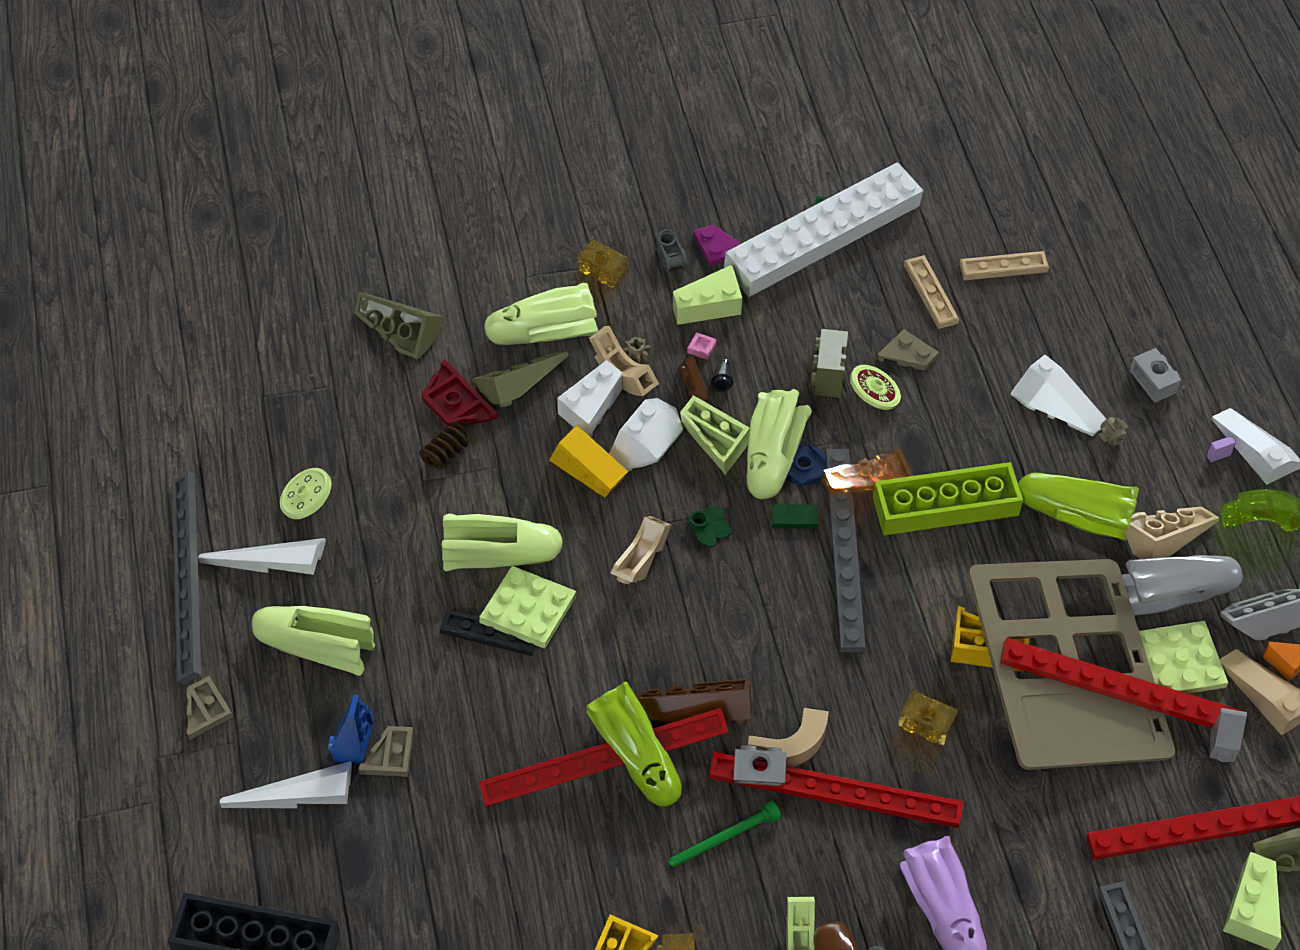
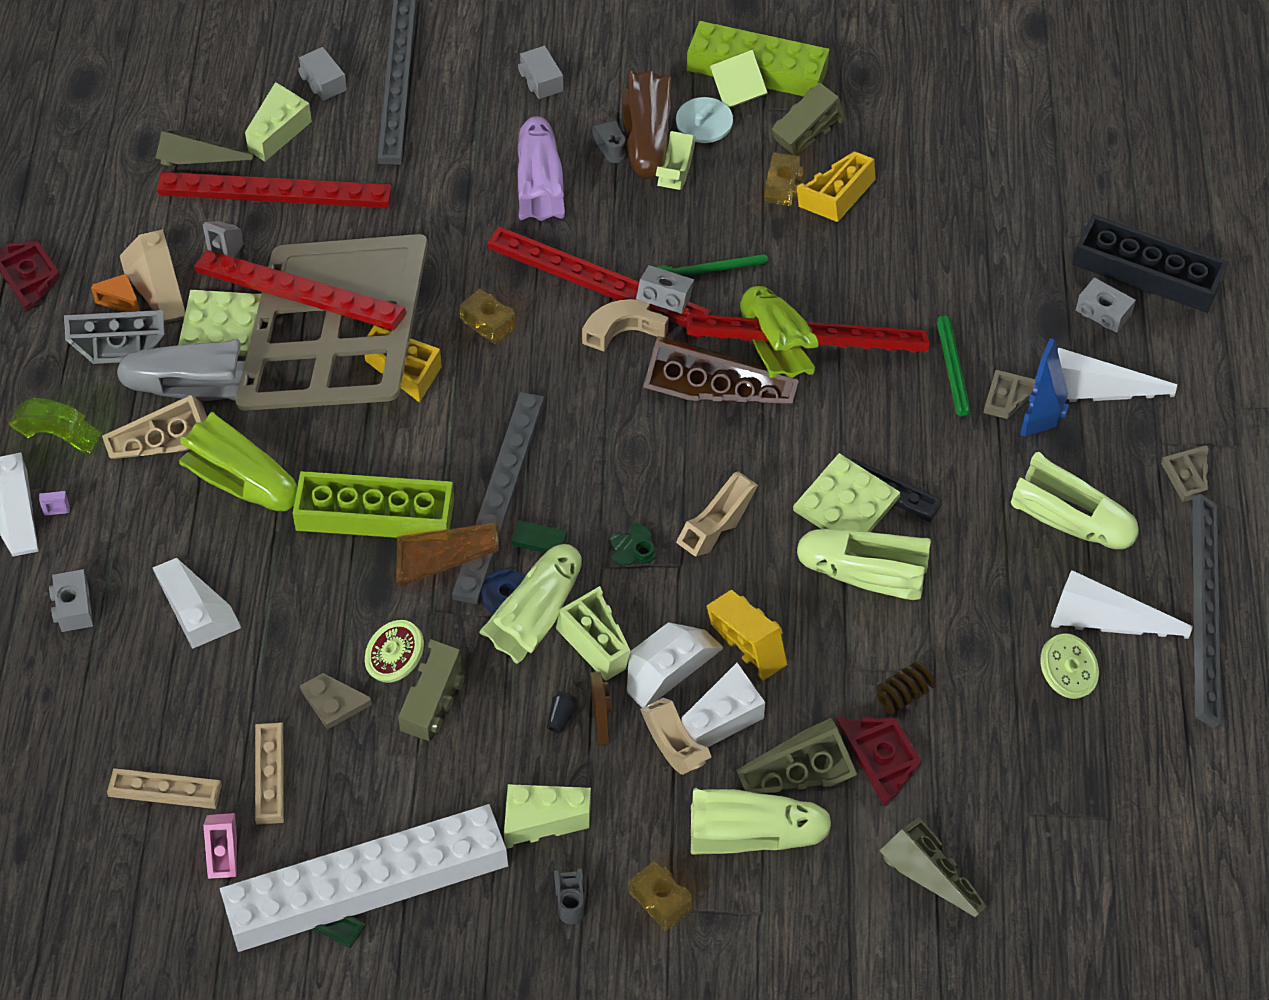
camera: 165 degrees left, 0 degrees up
dark tan gear [623,337,651,364] -> none
bright pink tile [687,332,717,360] -> none
magenta wing [693,225,742,266] -> none
dark tan gear [1099,417,1129,445] -> none
none -> bright pink slope [203,813,237,879]
none -> green axle [937,315,970,417]
none -> light grey brick [1076,278,1136,333]

